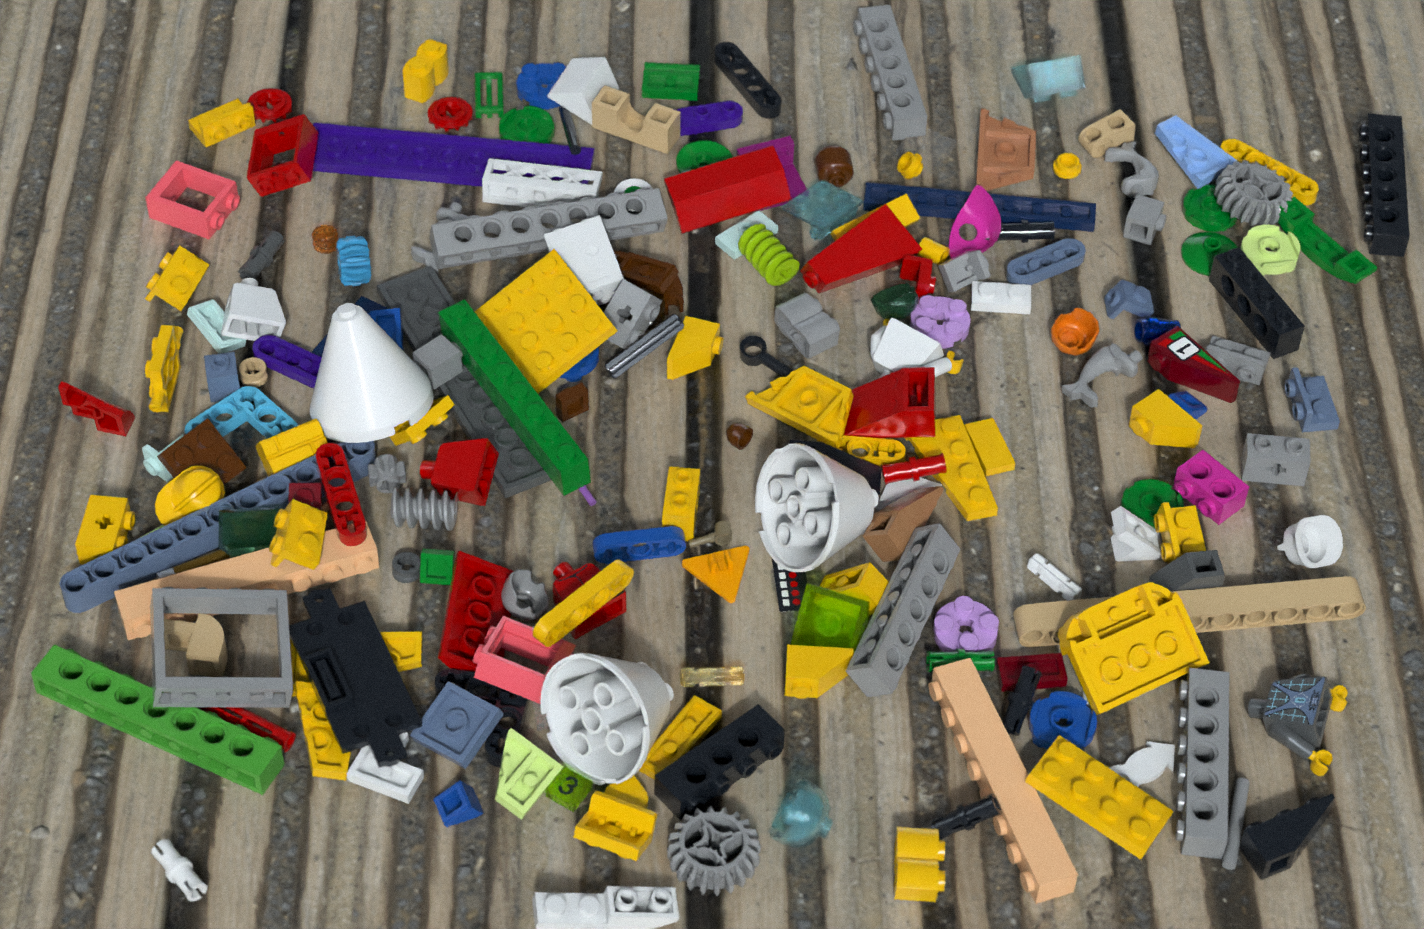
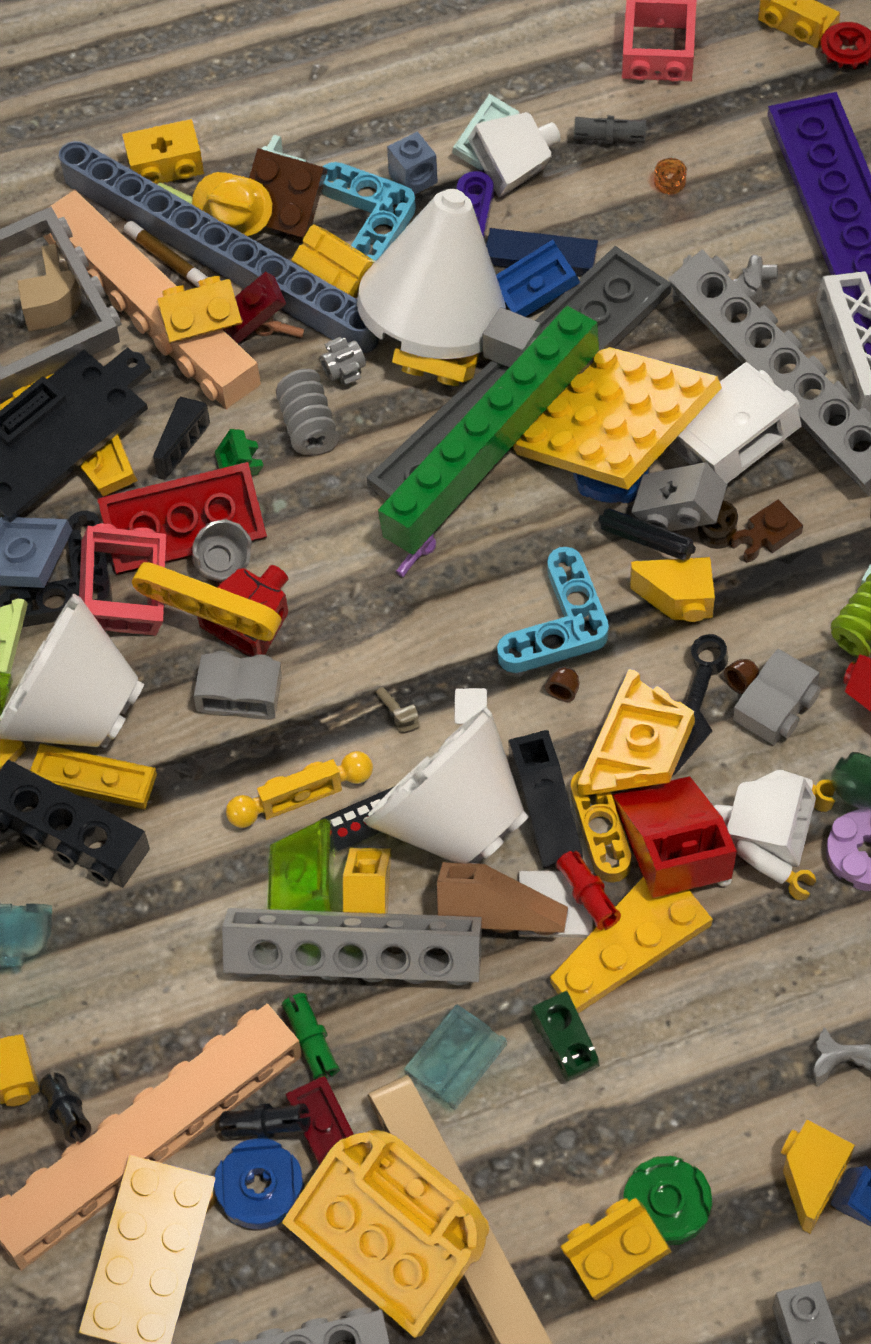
camera: 75 degrees right, 10 degrees up
red slope [58,381,135,437] -> none
yellow bracket [145,245,209,311] -> none
yellow plate [145,325,184,412] -> none
clear green bracket [218,506,284,558] -> none
tan bush [239,357,268,387] -> none
red window [246,114,319,197] -> none
red beam [315,443,367,546] -> none
dark azure gear [336,235,371,287] -> none
dark grey bush [392,552,421,583] -> none
red torso [420,438,499,506] -> none
reddish brown plate [555,382,589,423] -> none
blue beam [592,526,686,564] -> none
reddish brown hinge [614,250,679,294] -> none
yellow brick [662,466,700,541] -> none
clear yellow axle [680,666,745,687] -> none
light orange piece [682,545,750,603] -> none
yellow slope [784,645,853,699] -> none
lavender plate [933,596,999,652] -> none
yellow tile [964,418,1015,477] -> none
white axle [1027,553,1082,601] -> none
white brick [1109,741,1175,787] -> none
white slope [1111,506,1162,562] -> none
dark grey slope [1149,550,1225,591] -> none
dark pink brick [1173,450,1249,525] -> none
none -> black slope [153,397,210,480]
none -> light grey brick [194,651,282,719]
none -> yellow plate [226,751,373,828]
none -> clear light blue plate [404,1004,507,1110]
none -> white sticker [455,688,487,724]
none -> medium azure beam [497,547,609,673]
none -> dark green leg [530,990,599,1081]
none -> reddish brown hinge [724,659,759,694]

